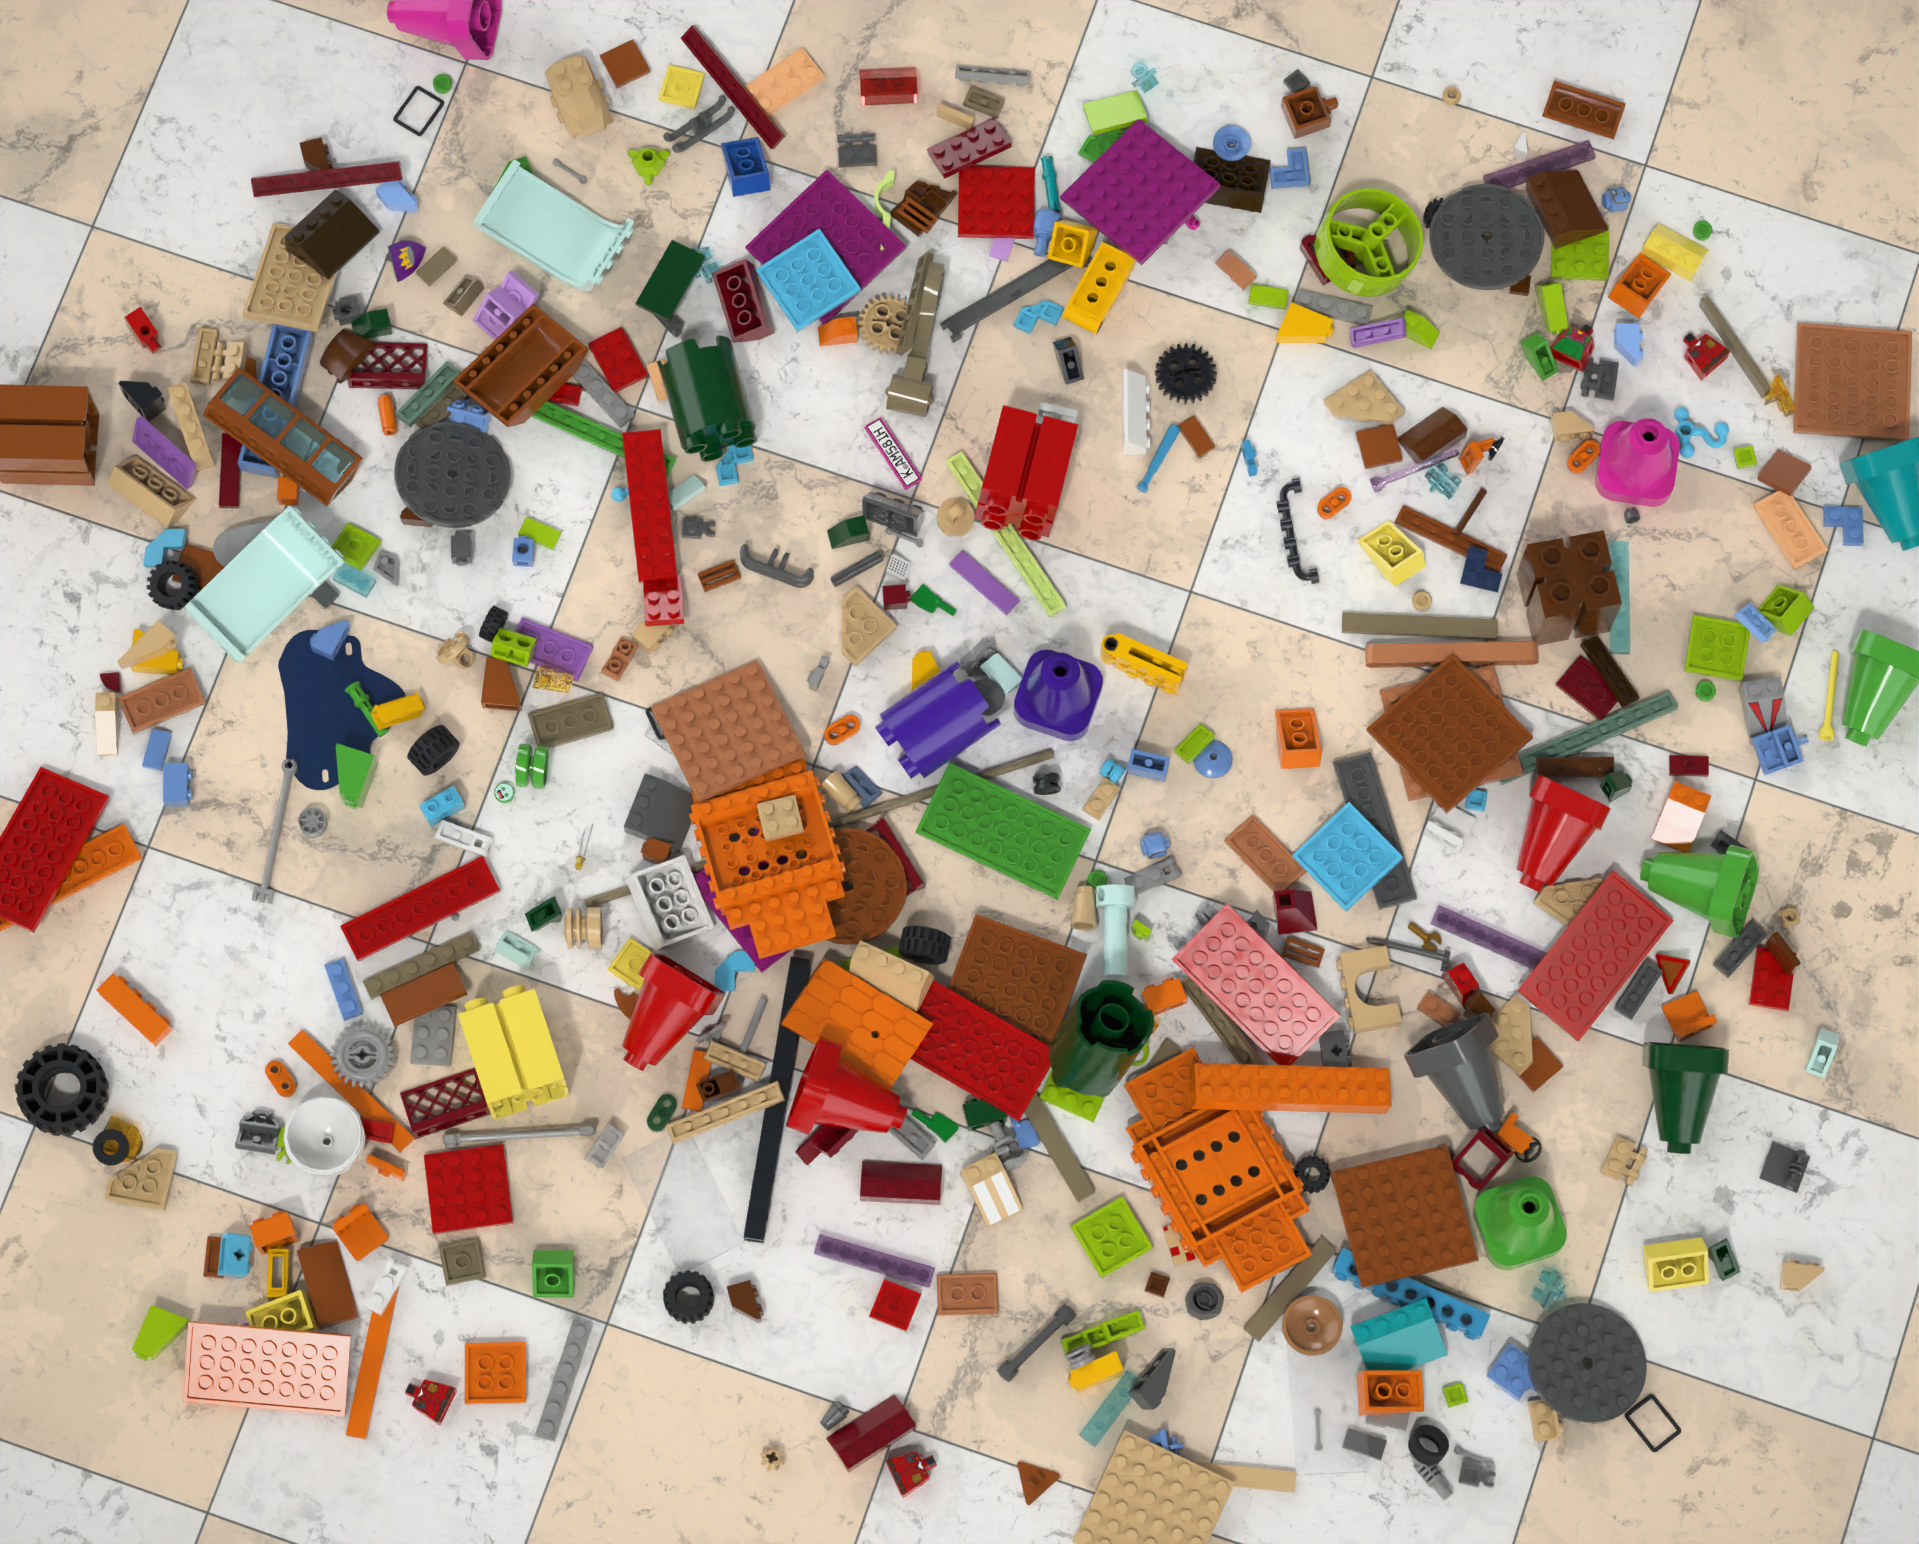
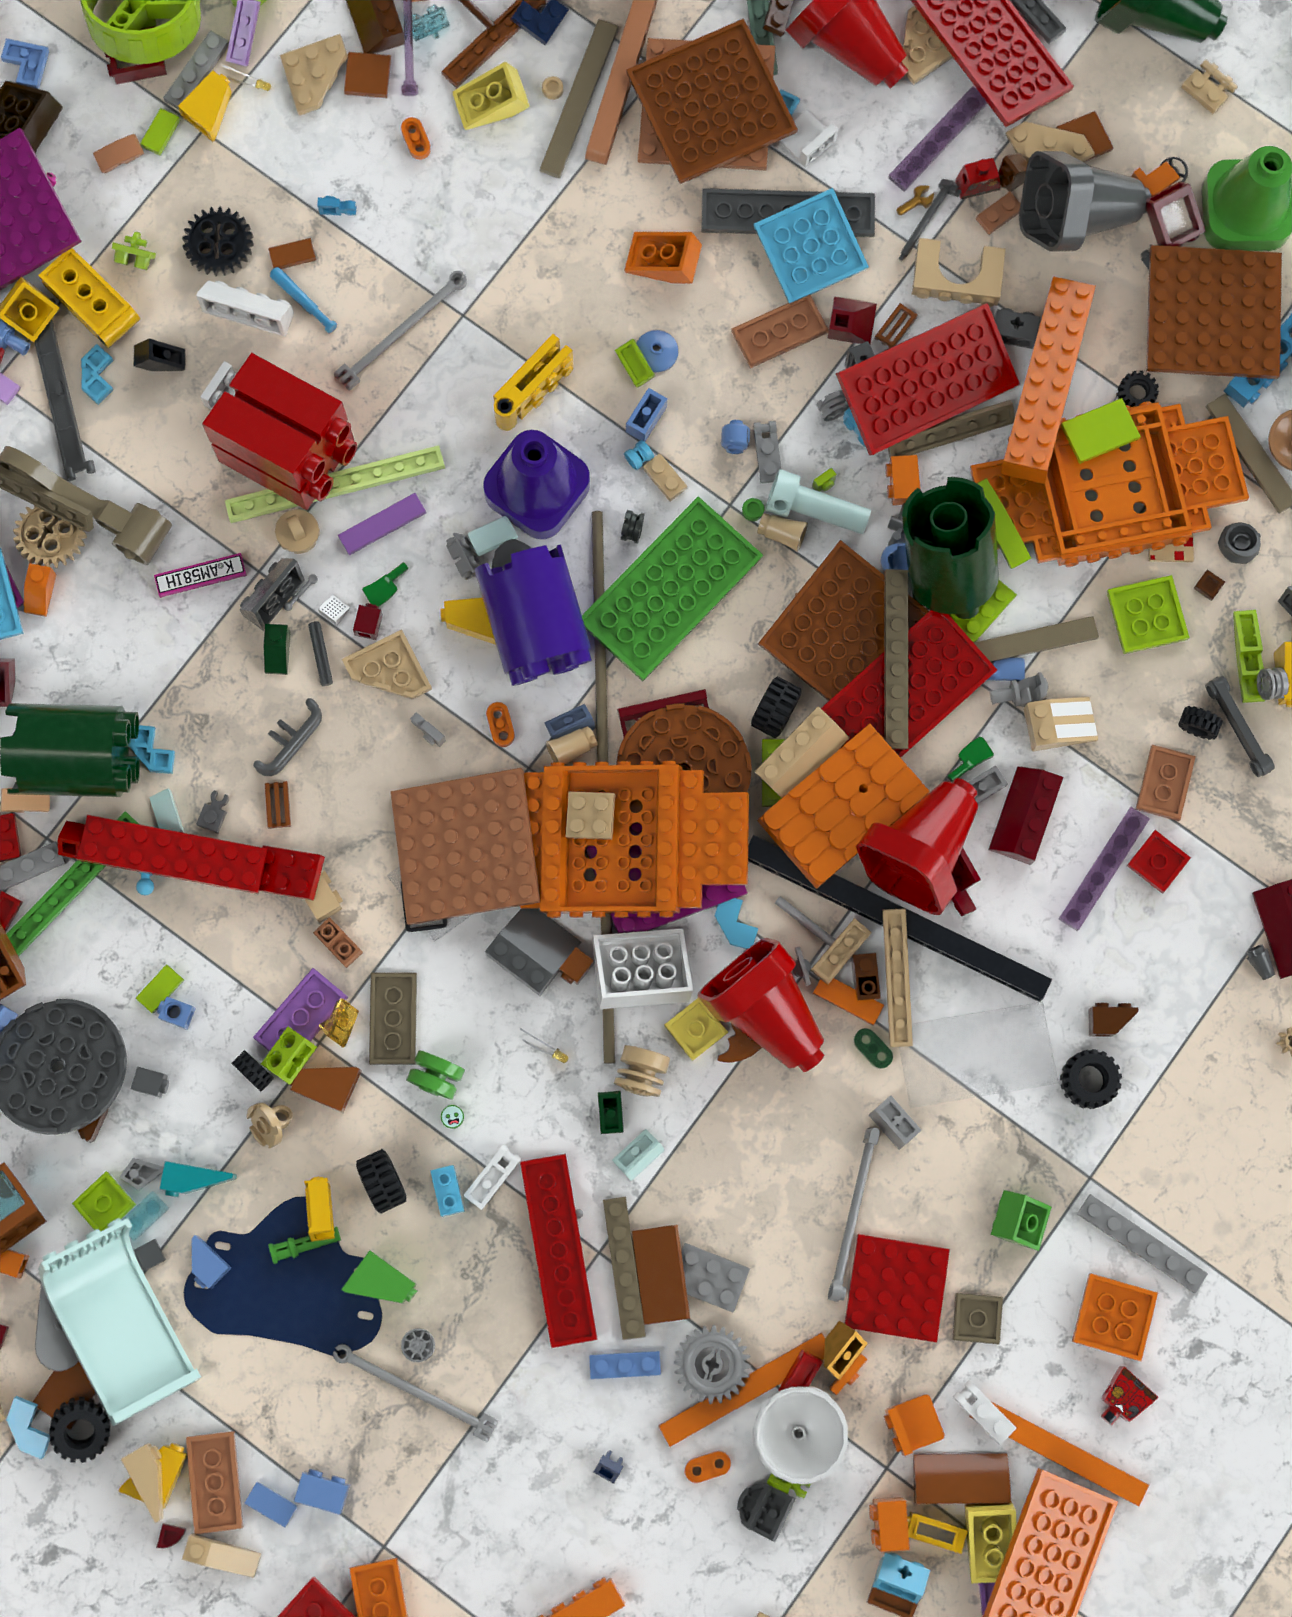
camera: 75 degrees left, 5 degrees up
dark red fence [400,1068,491,1140] -> none
light yellow brick [458,985,569,1121] -> none
dark green slope [962,1098,1007,1131] -> none
black bar [1276,477,1319,584] -> none
none -> red brick [58,821,85,859]
none -> lime hips [111,231,156,270]
none -> teal slope [159,1161,237,1197]
none -> piece [223,65,271,91]
none -> light grey hinge [334,271,467,390]
none -> dark blue tile [593,1451,624,1484]
none -> pearl gold slope [824,1321,868,1380]
none -> dark tan plate [884,569,908,750]
none -> lime slope [977,478,1031,569]
none -> lime tile [1061,398,1141,464]
none -> black tyre [1178,706,1223,740]

